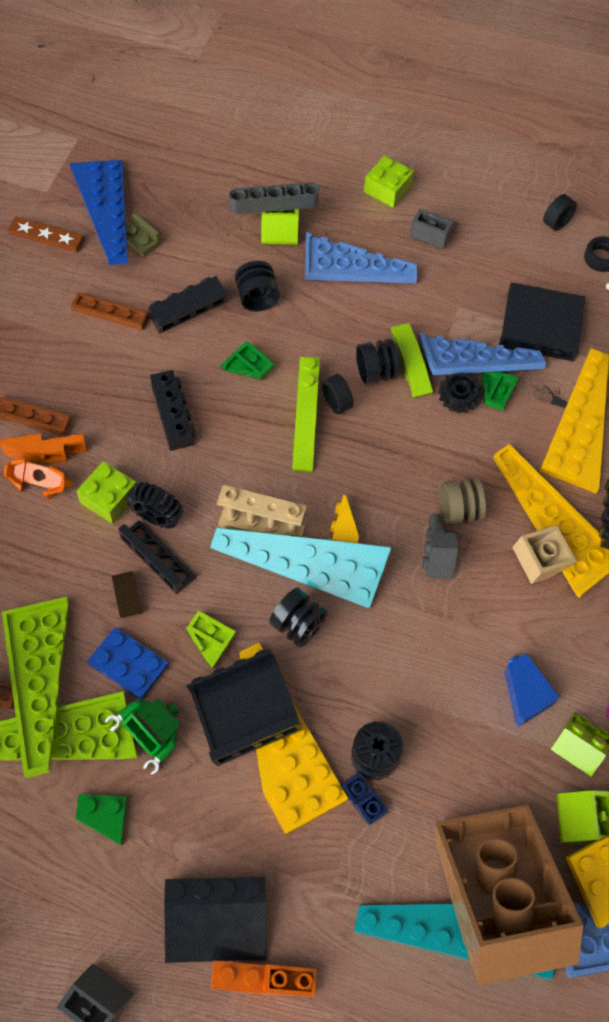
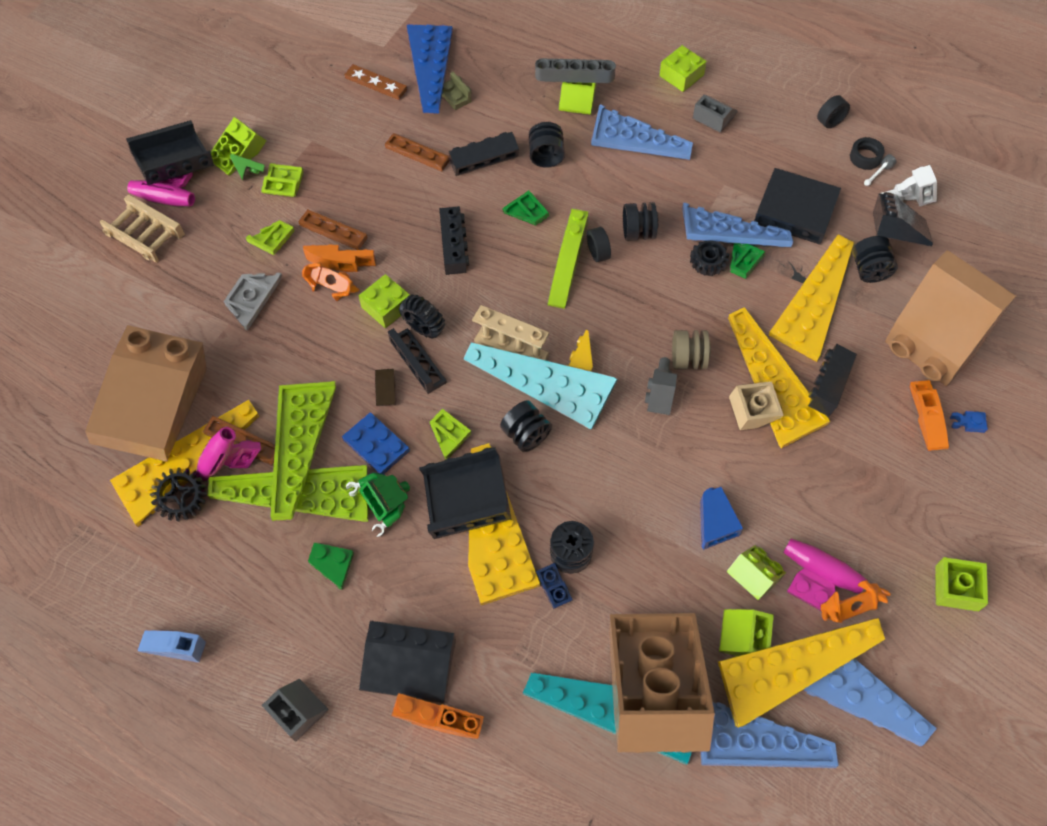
camera: 15 degrees right, 0 degrees up
lime slope [390,323,433,398] -> none

